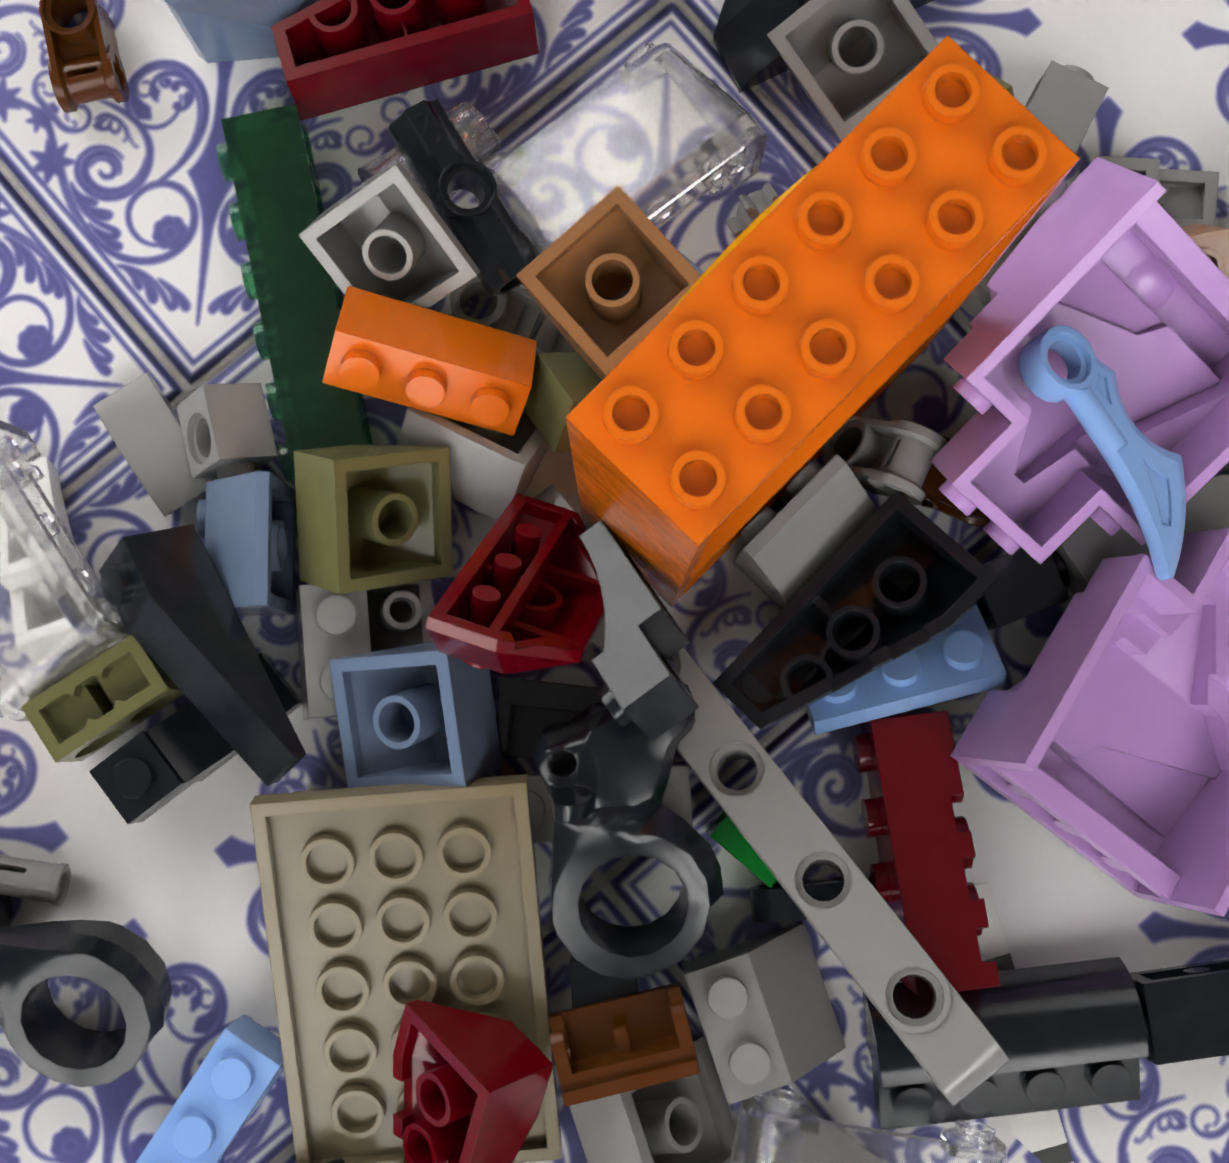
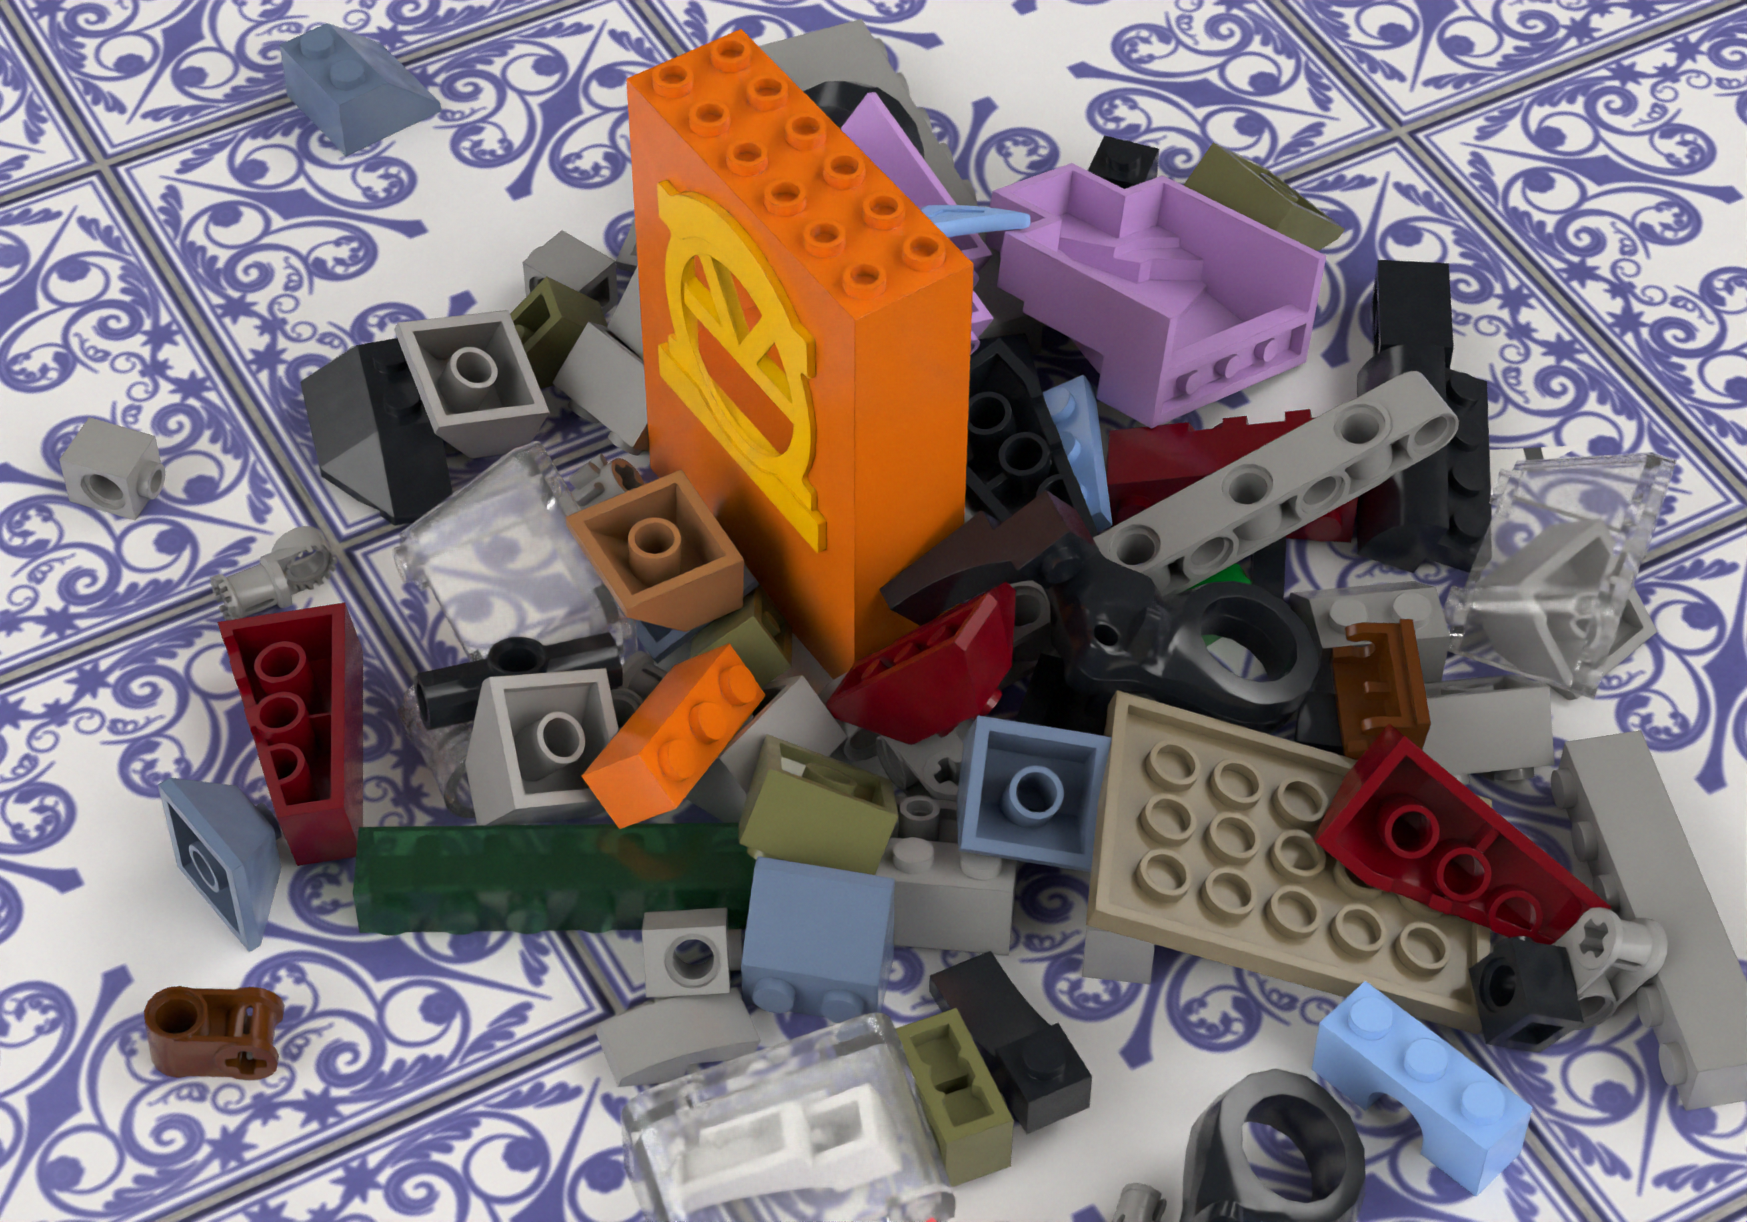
camera: 80 degrees left, 35 degrees down
black wedge [99,524,307,786] -> none

